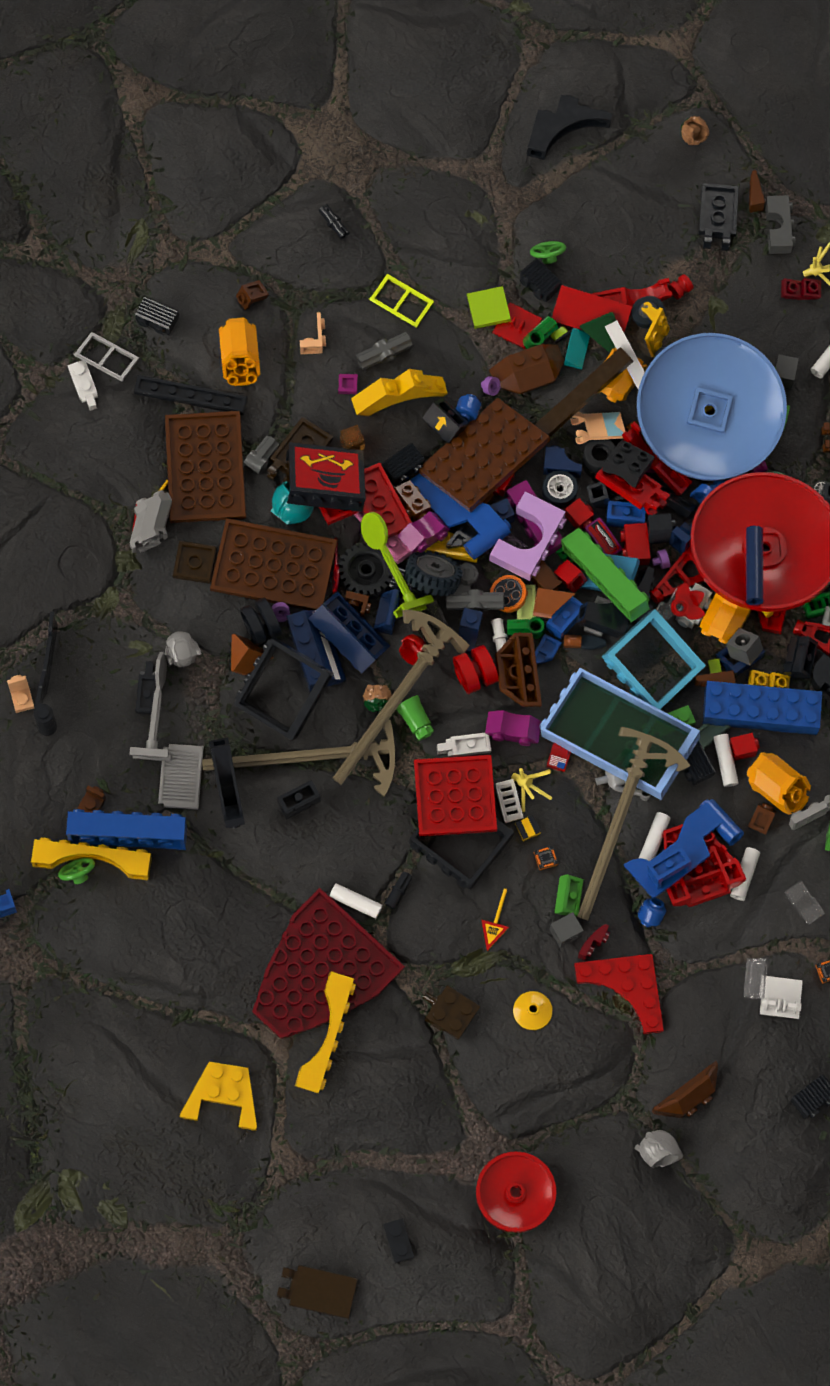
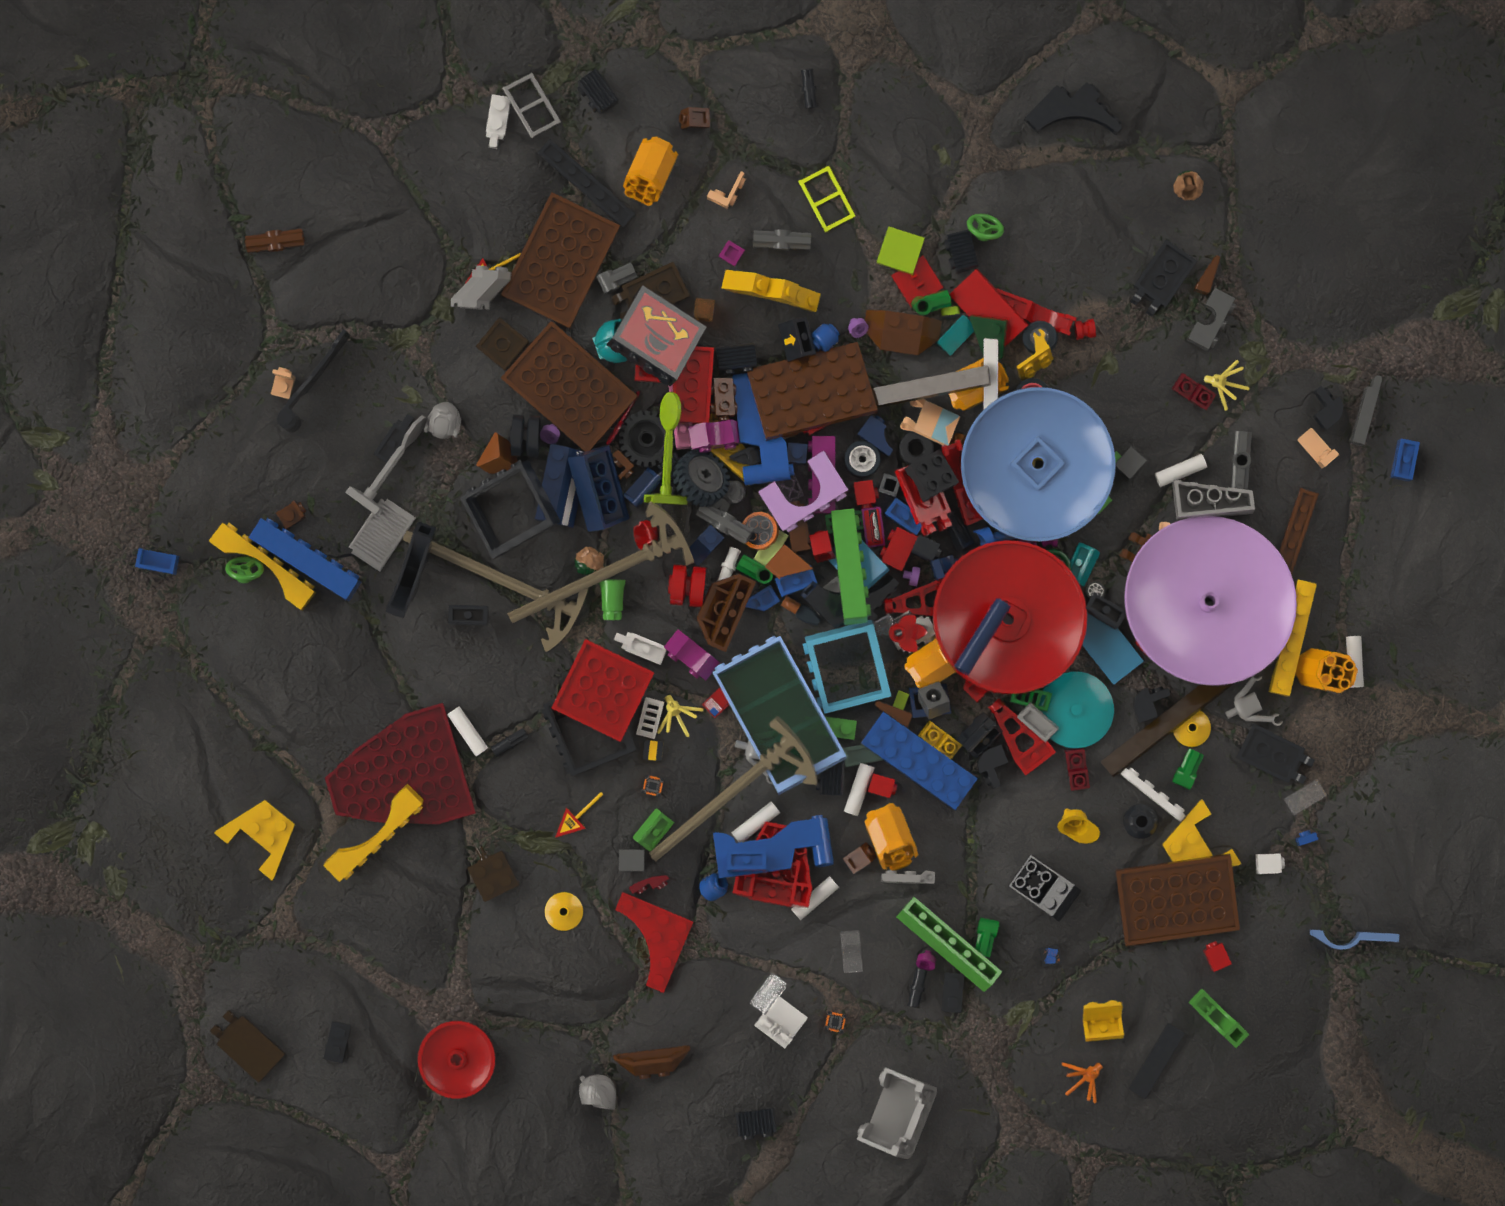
camera: 30 degrees right, 15 degrees up
none -> teal slope [1070,542,1100,586]

